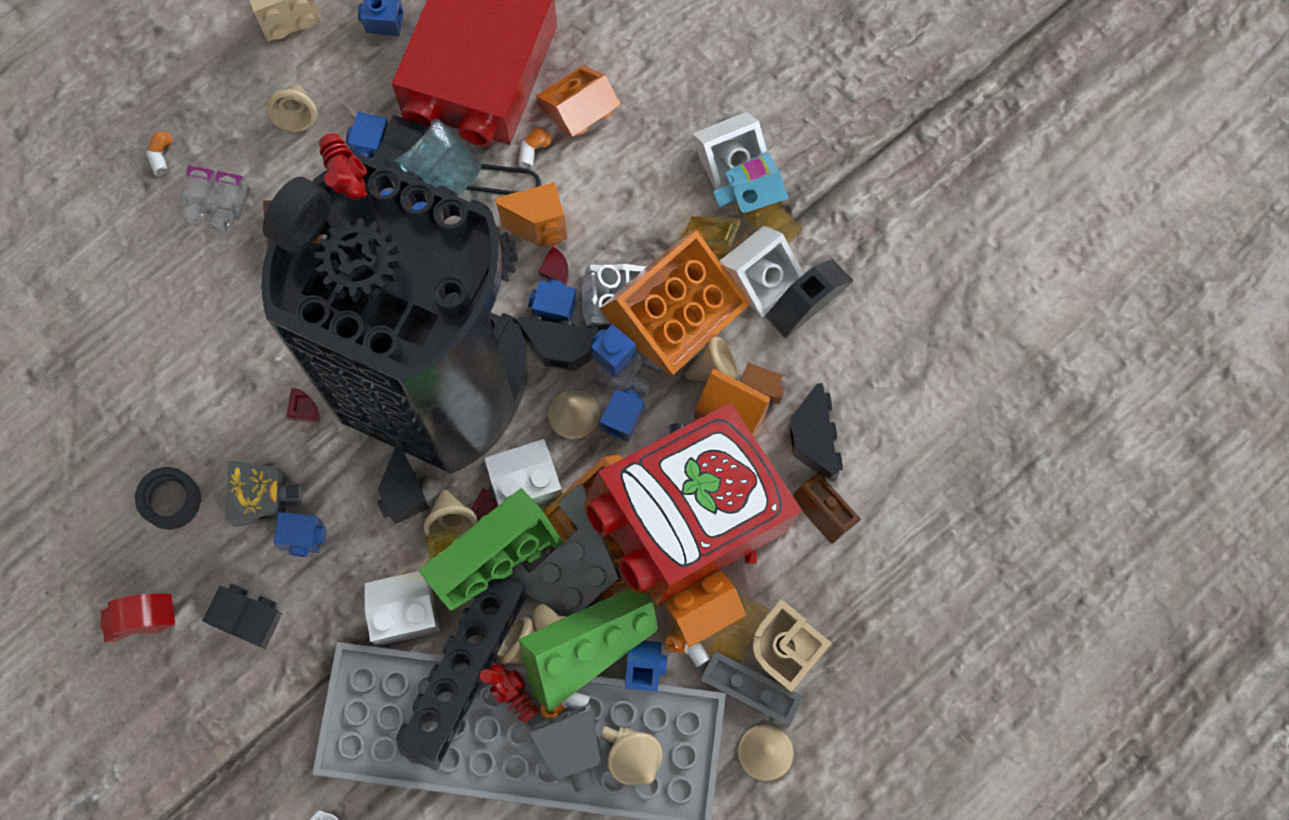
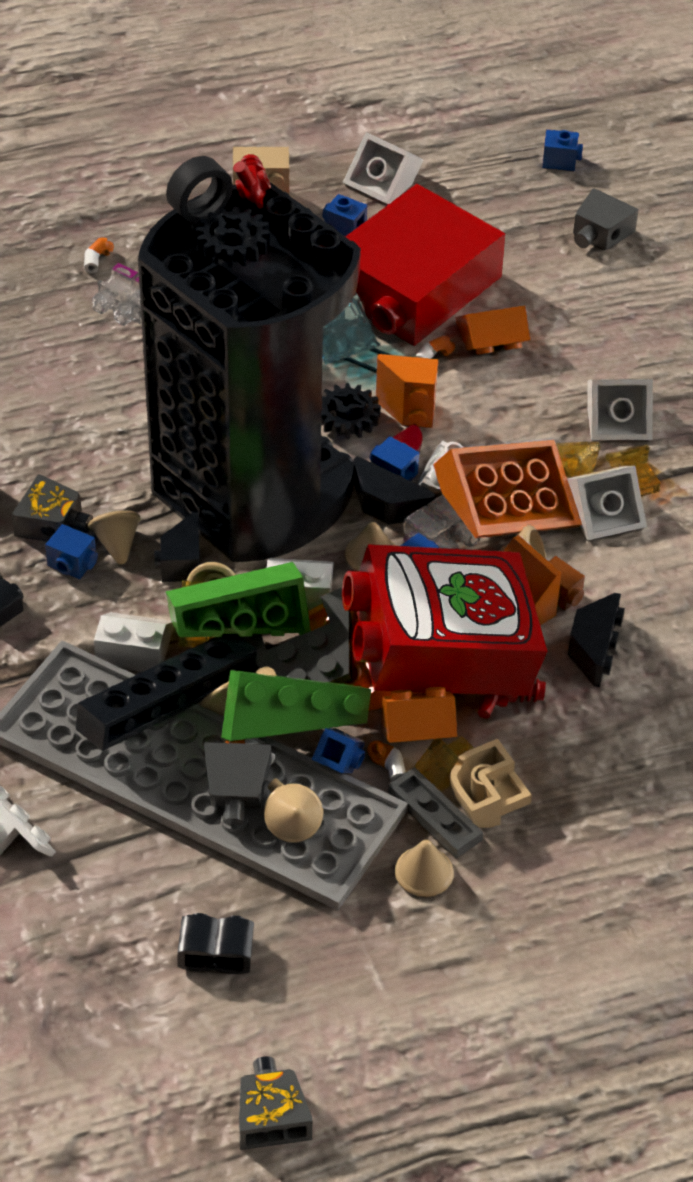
camera: 20 degrees right, 25 degrees down
dark red tile [286,388,320,423] -> none
red piece [480,664,540,725] -> none
blue brick [591,324,636,378] -> none
medium azure torso [713,152,789,213] -> none
black slope [765,259,853,339] -> none
reddish brown slope [792,473,861,544] -> none
none -> tan hat [88,511,141,565]

